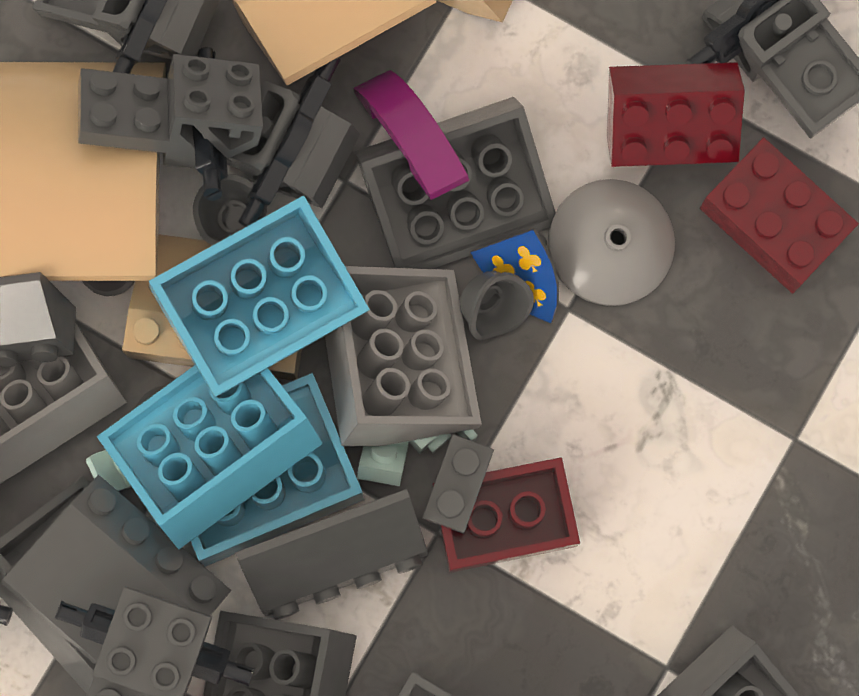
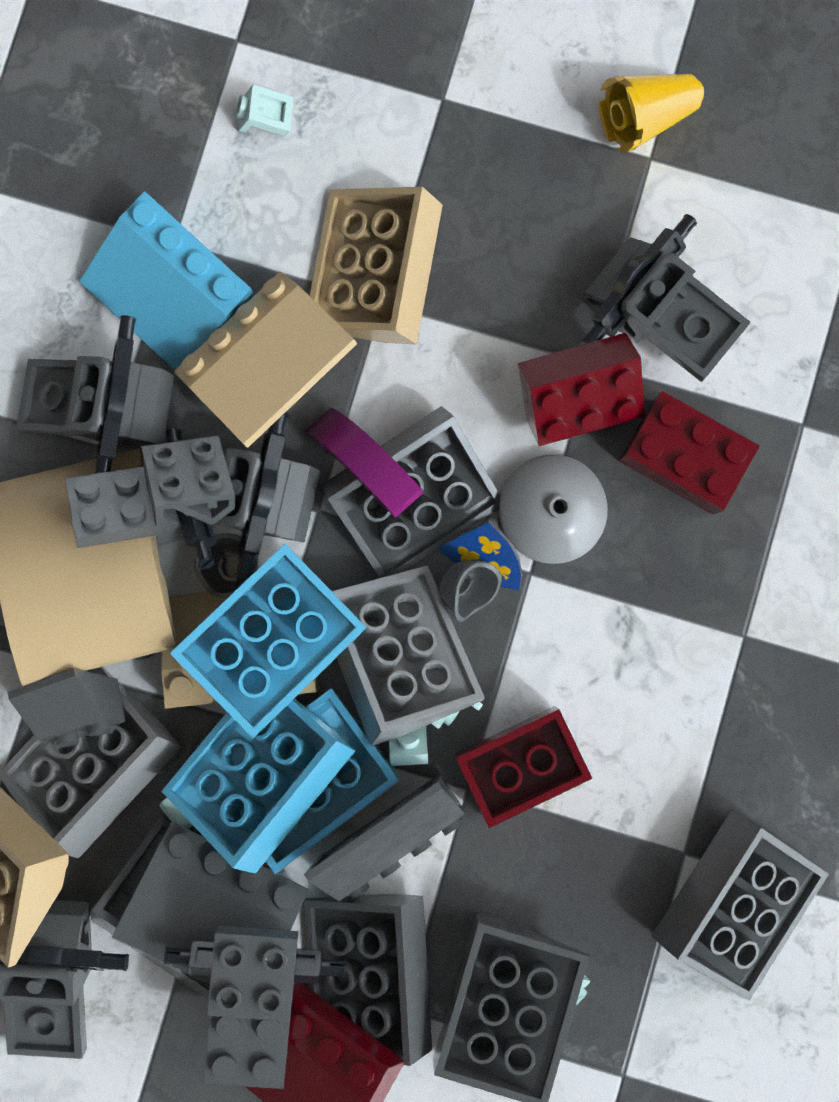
camera: 10 degrees left, 5 degrees up
dark grey plate [422,434,494,534] -> none

